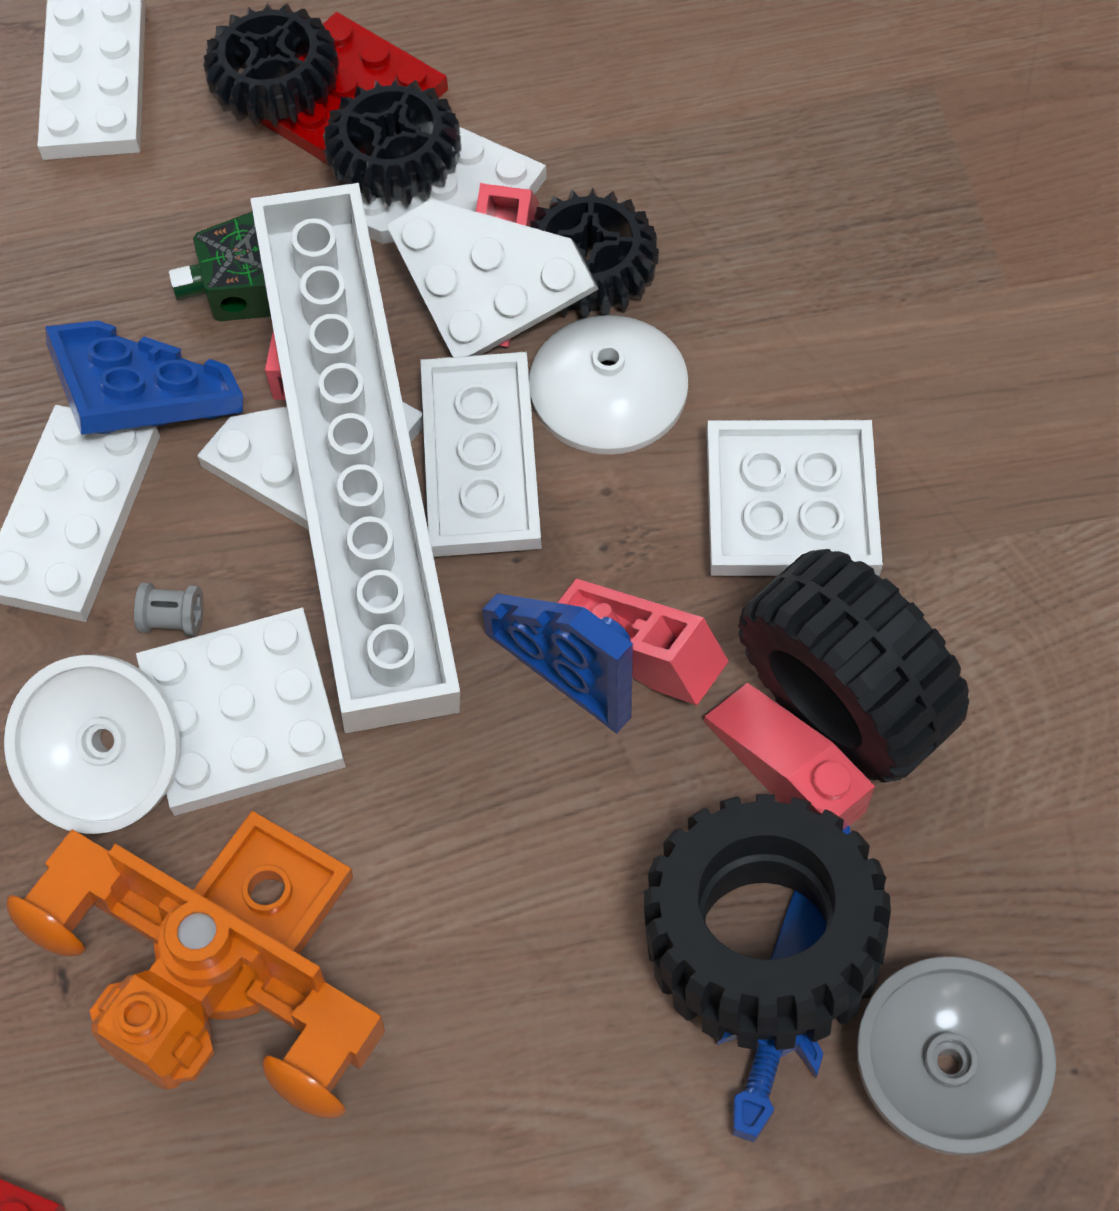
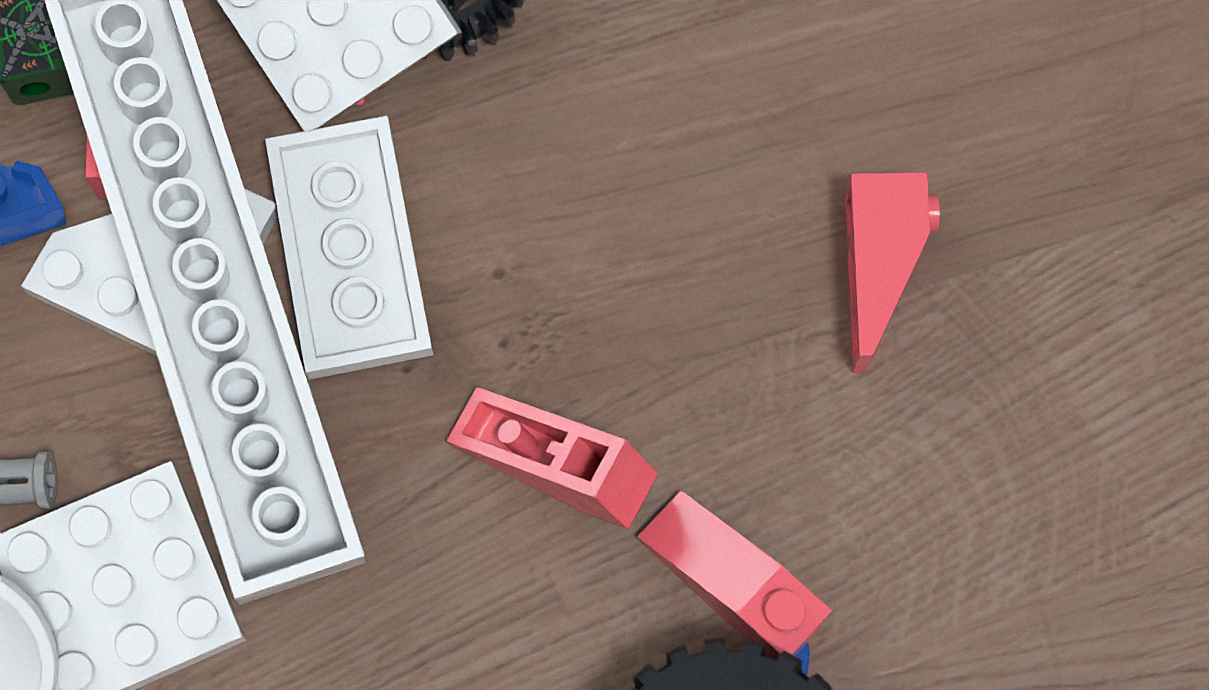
camera: 10 degrees left, 10 degrees up
blue plate [482,593,633,734] -> none
white dish [529,315,688,455] -> none
white plate [707,420,883,576] -> none
black tyre [738,549,970,783] -> none
none -> coral slope [845,173,940,373]

